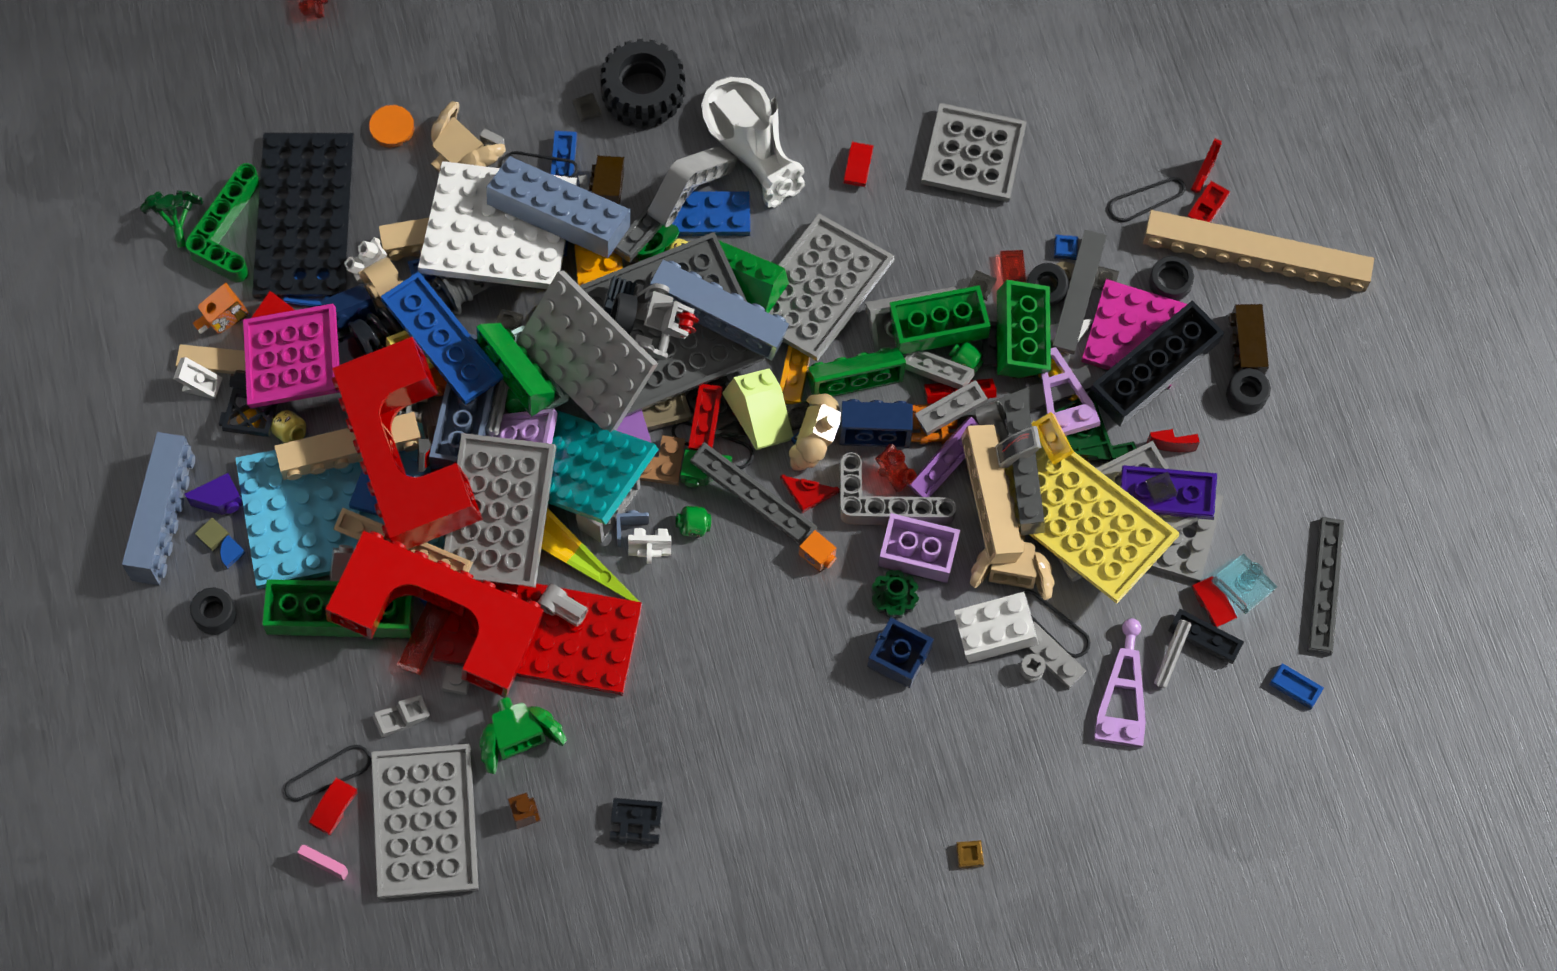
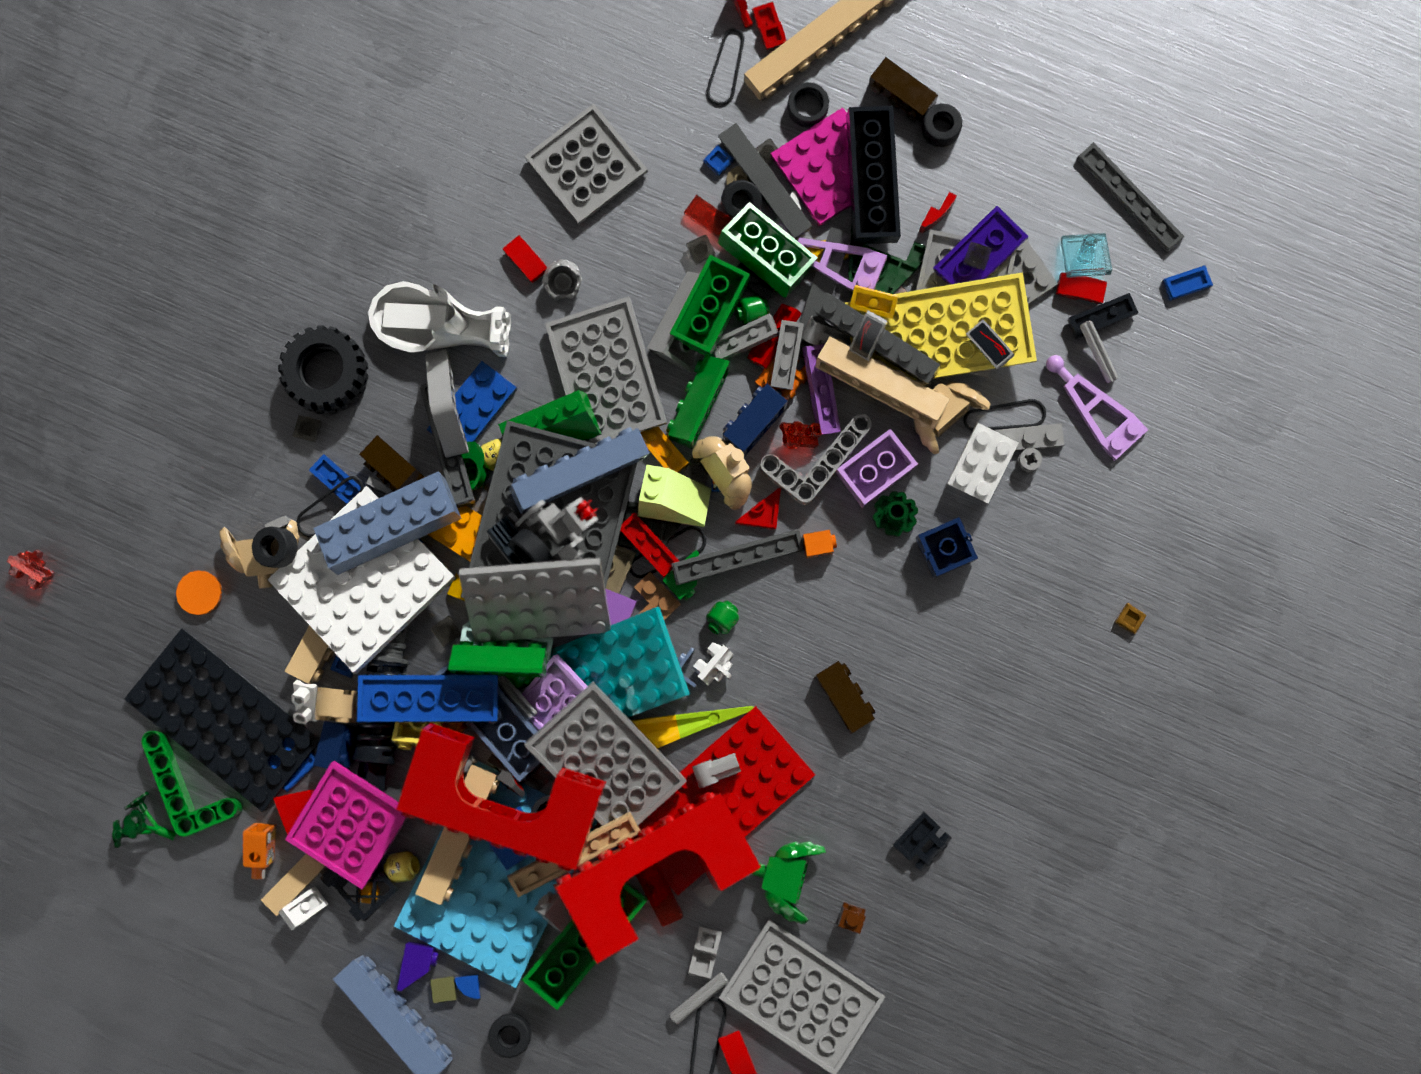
camera: 45 degrees left, 15 degrees up
none -> black tyre [251,526,298,568]
none -> light grey hair [542,259,582,300]
none -> light grey axle [669,973,729,1024]
none -> dark brown brick [815,661,876,734]
none -> black slope [966,320,1015,370]

